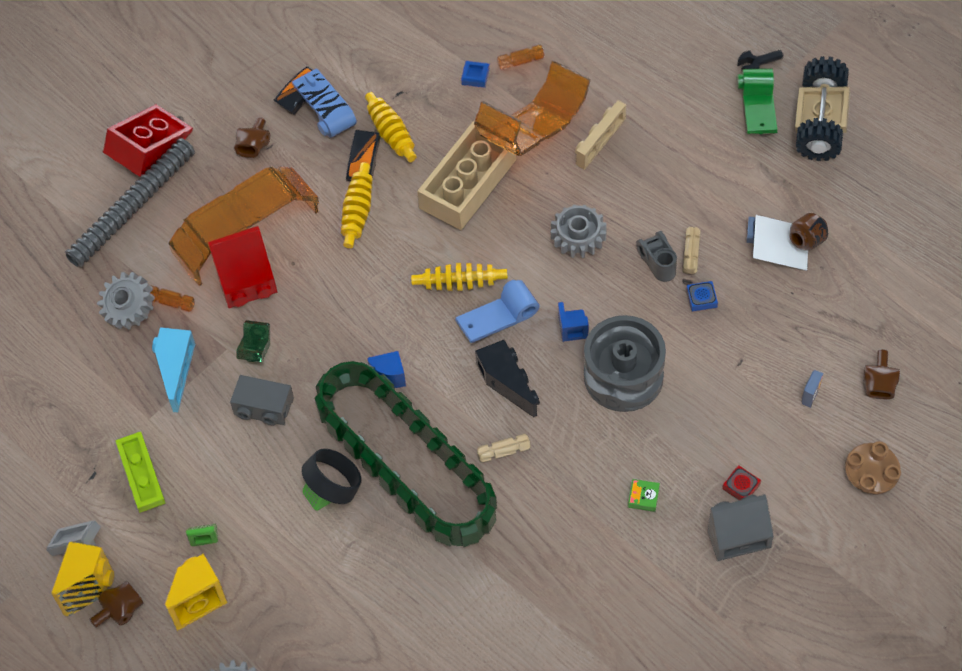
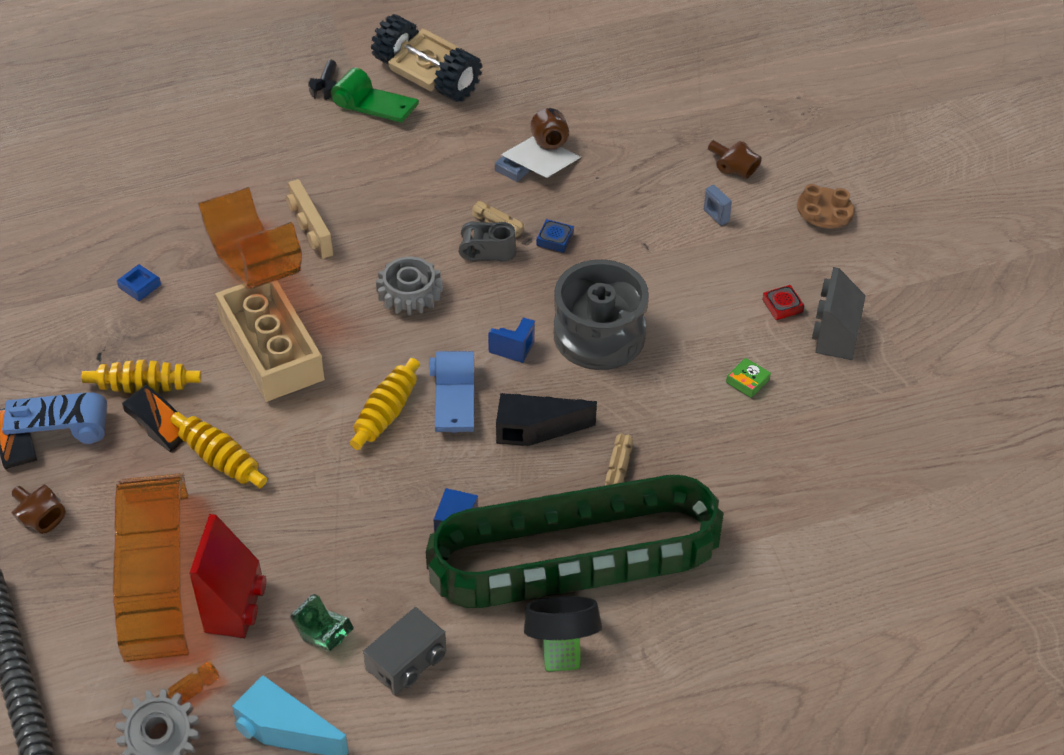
camera: 65 degrees left, 10 degrees down
clear orange axle [497,45,544,70] -> none

